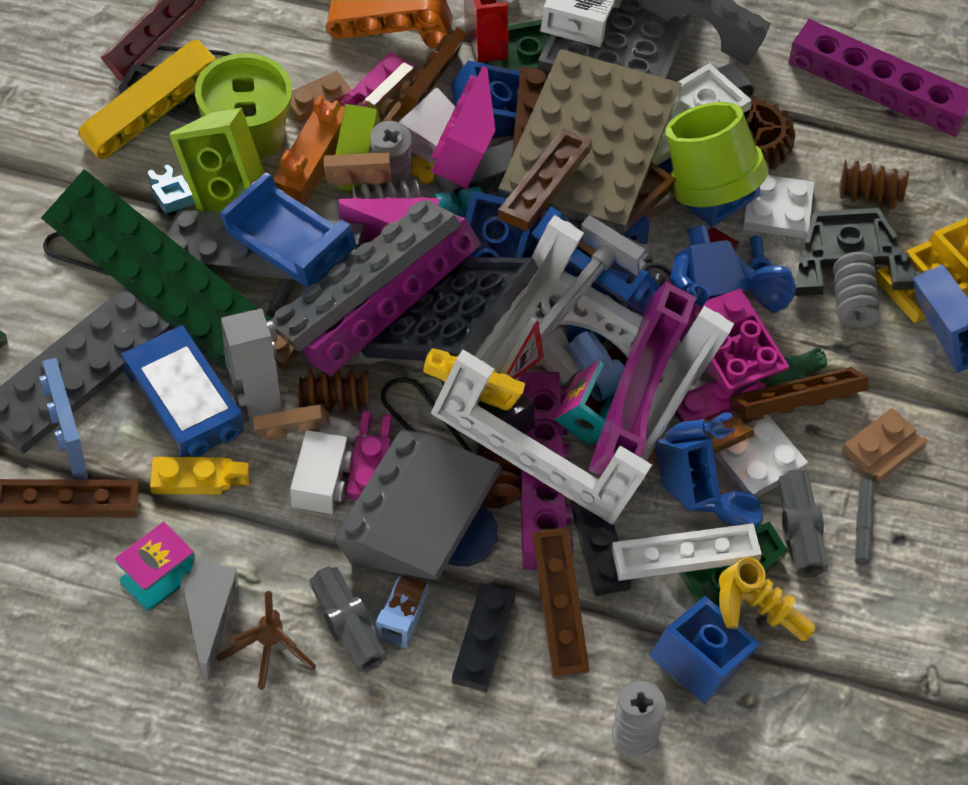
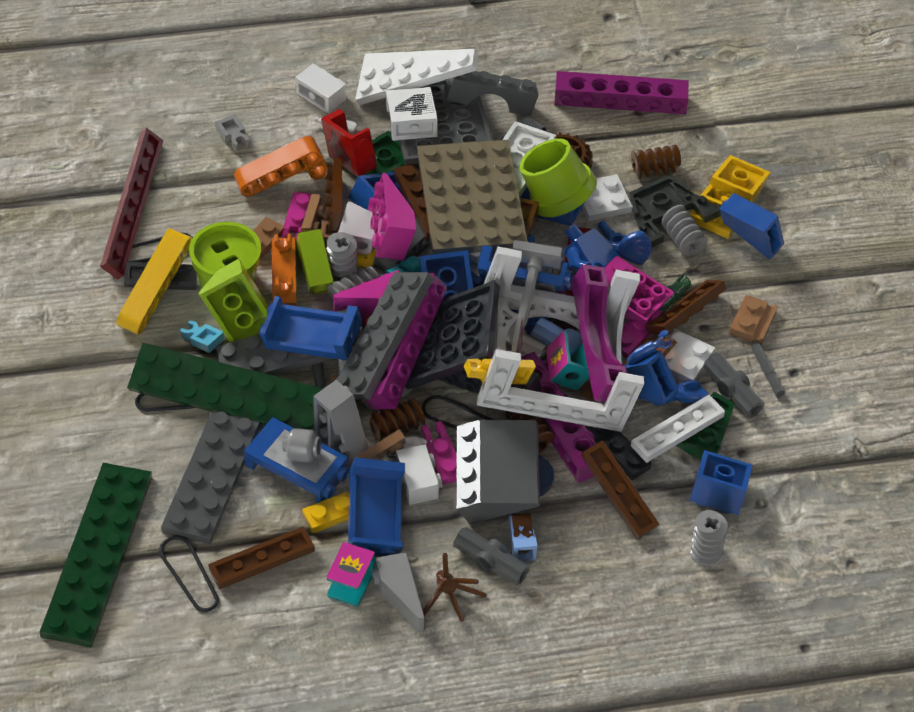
camera: 25 degrees left, 5 degrees down
medium blue wing [39,358,89,480] -> none
medium nougat plate [324,152,392,186] -> none
black plate [452,583,516,692] -> none
reddish brown plate [498,129,592,231] -> none
yellow piece [719,557,816,641] -> none
none -> light grey head [282,429,321,463]
none -> blue panel [348,457,405,557]

